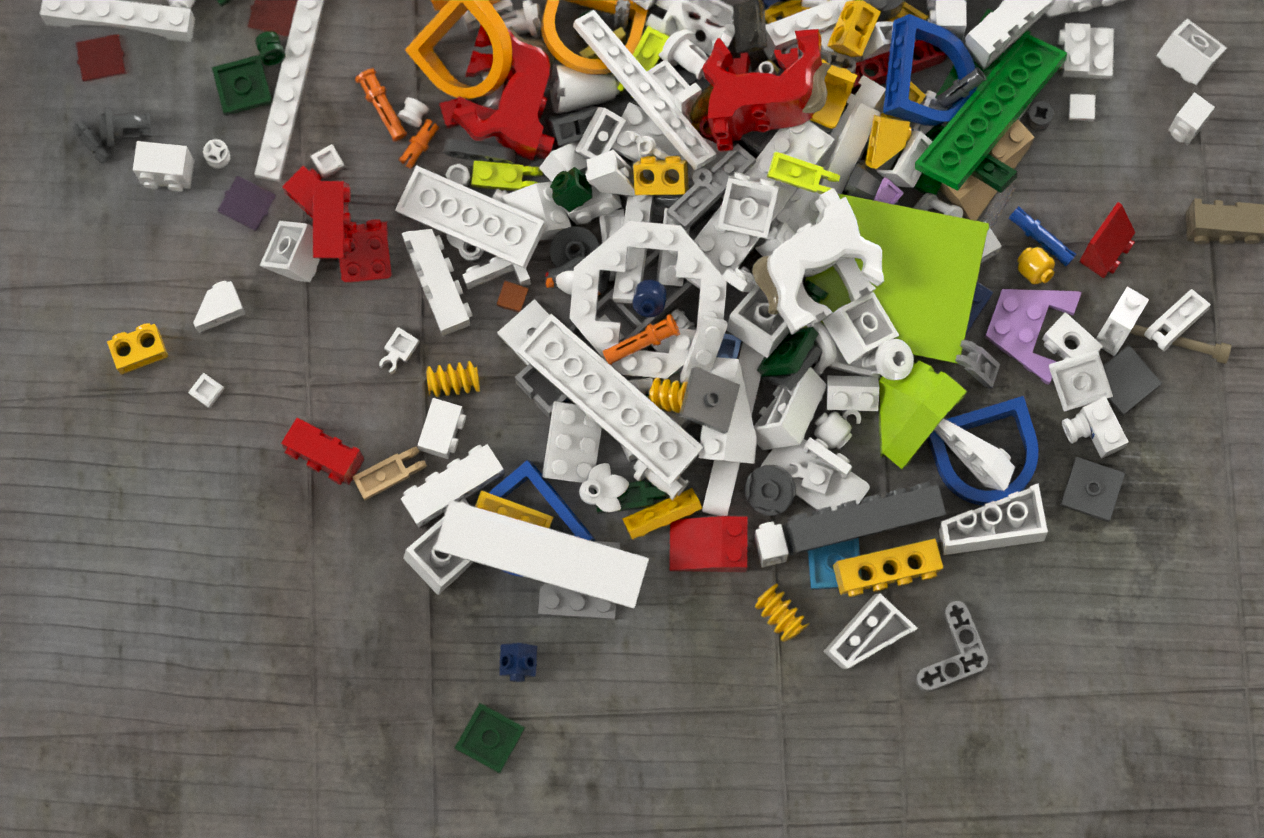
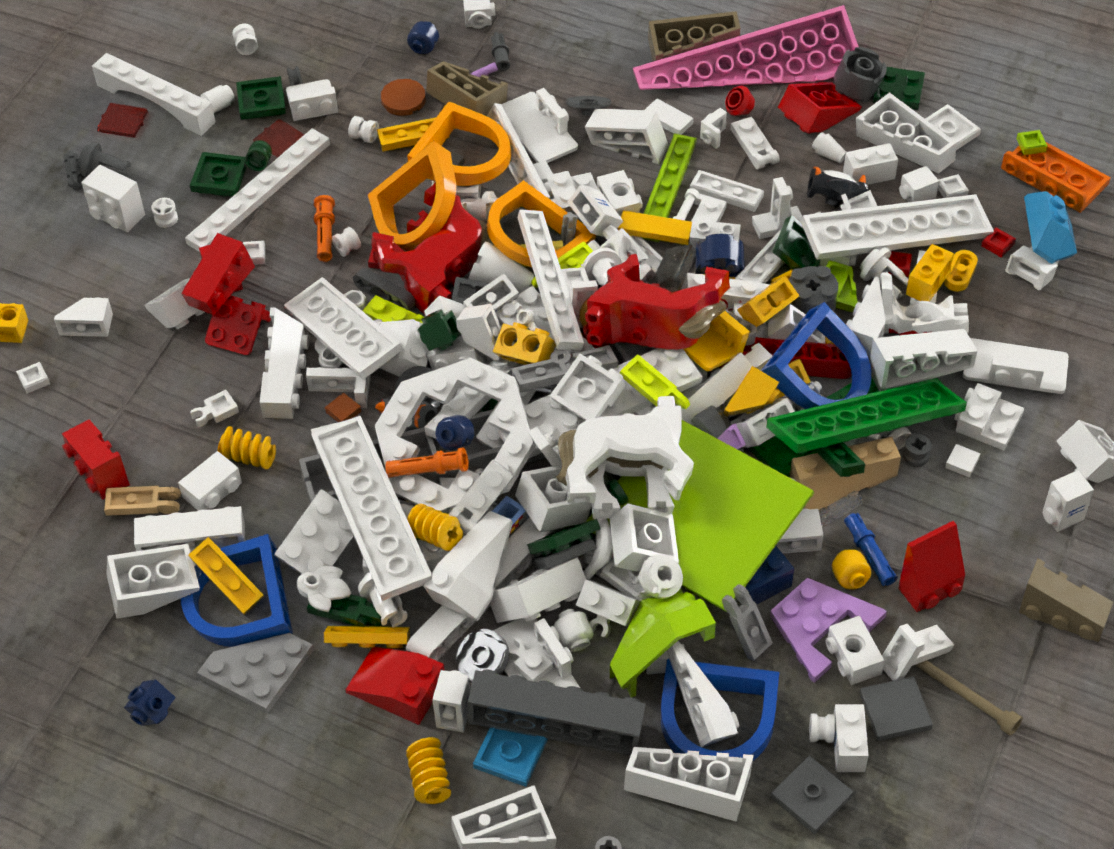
camera: 25 degrees right, 25 degrees down
clear purple piece [217,176,276,231] -> none
orange pin [399,119,439,169] -> none
white tile [435,500,649,608] -> none
dark green plate [454,703,525,774] -> none
dark grey plate [679,367,740,434] -> none
yellow brick [833,539,943,597] -> none
dark grey pin [937,67,986,109] -> none
white plate [1049,349,1113,412] -> none
white plate [1144,289,1211,351] -> none

